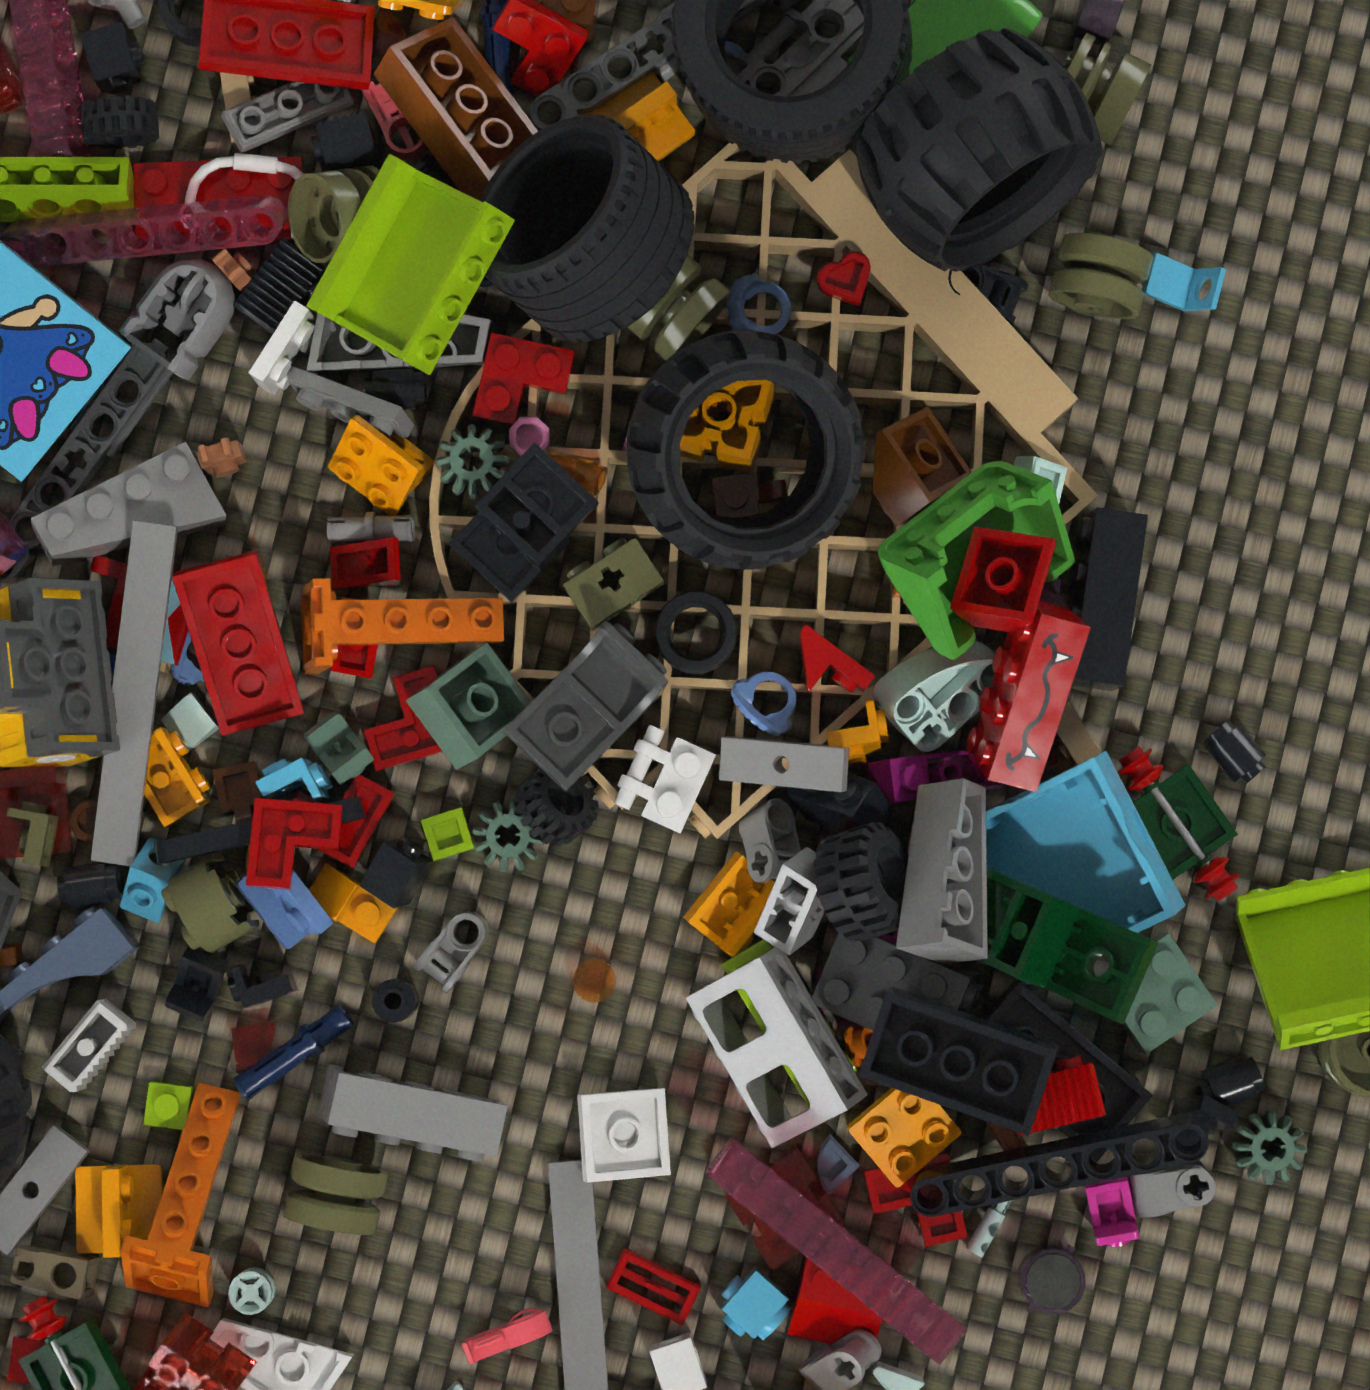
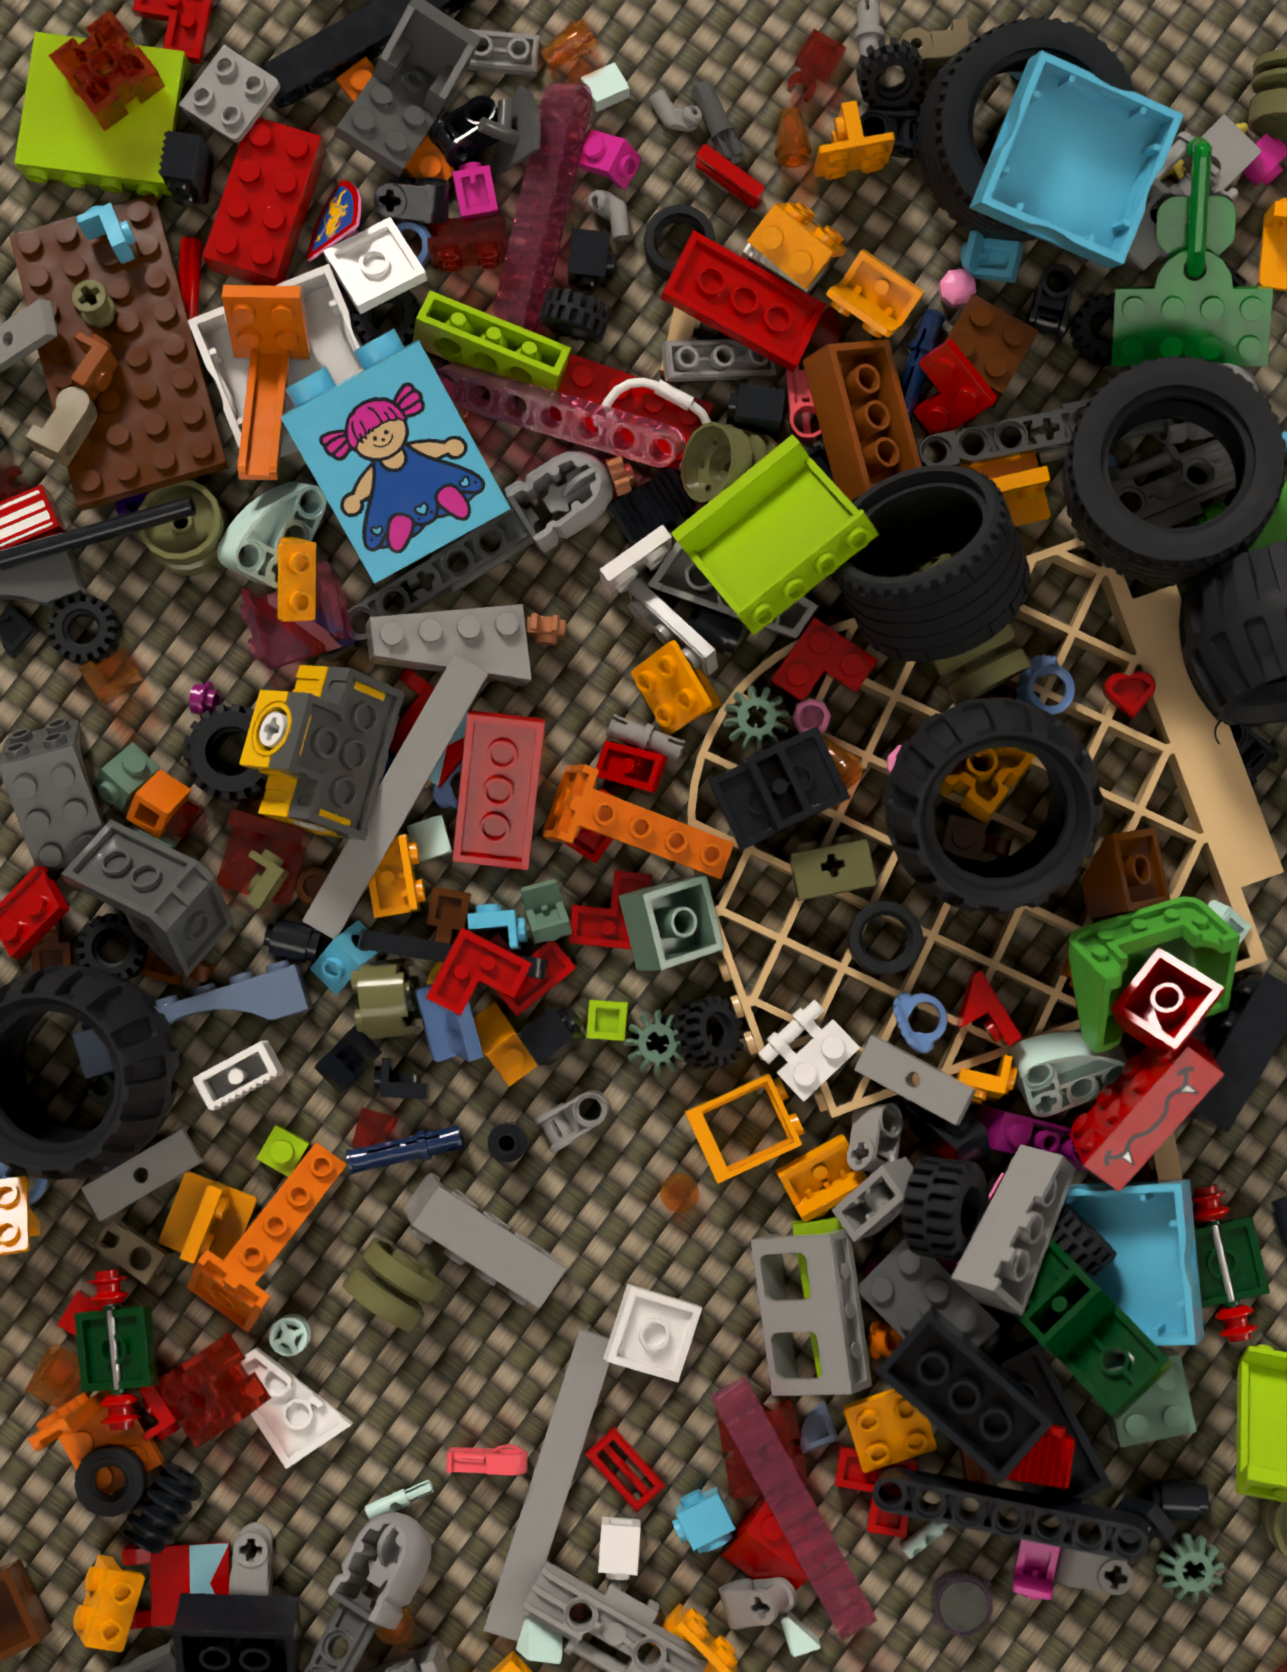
camera: 20 degrees right, 0 degrees up
dark grey bracket [504,621,668,792] -> none
none -> light orange window [684,1073,805,1184]
none -> black tyre [1051,1205,1117,1277]

